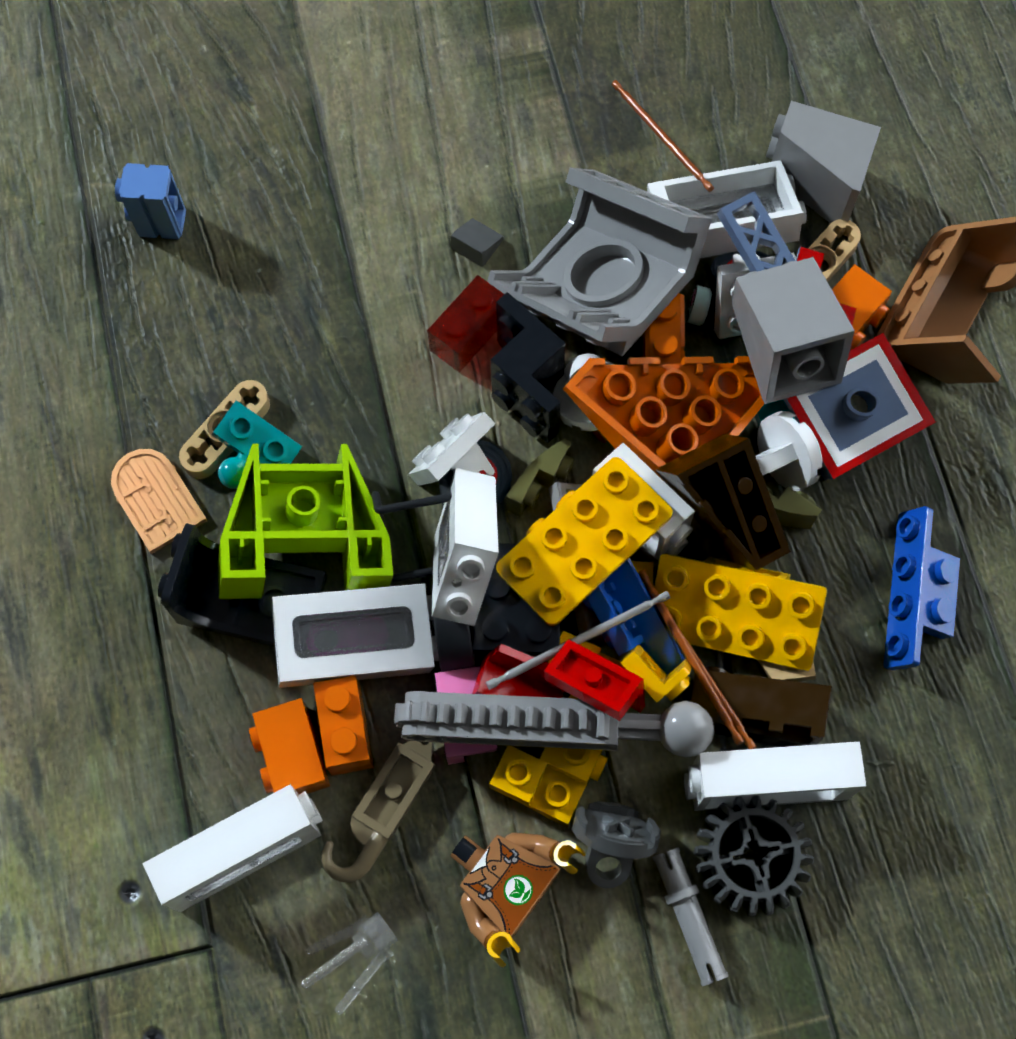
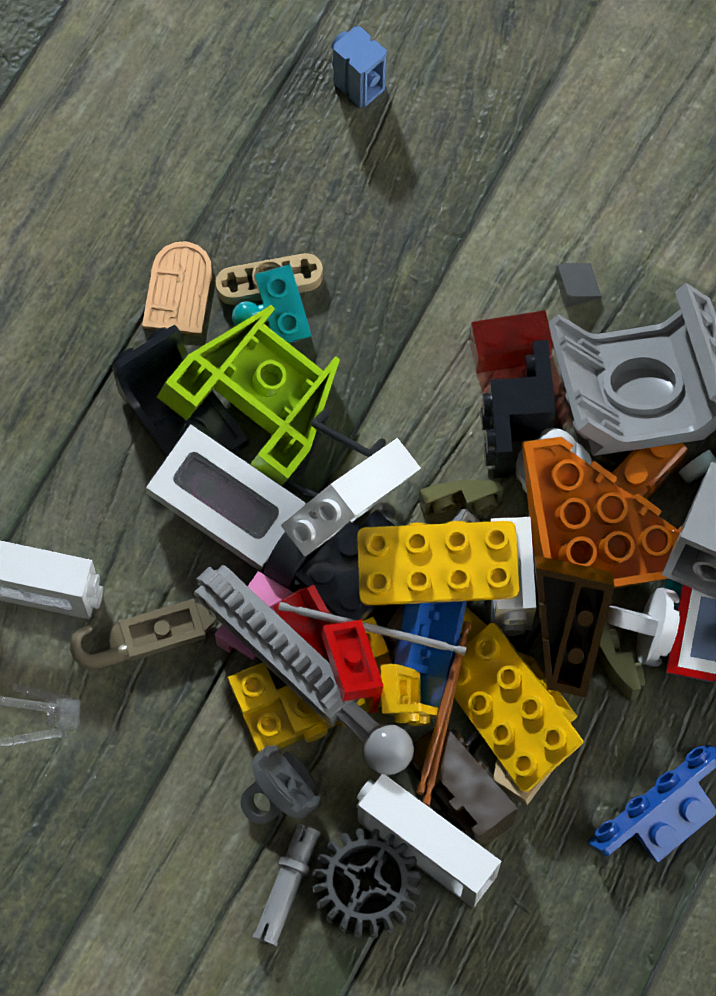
camera: 40 degrees right, 0 degrees up
orange brick [249,698,330,794] -> none
orange brick [313,675,374,776] -> none
white plate [408,412,512,505] -> none
torso [450,832,586,967] -> none

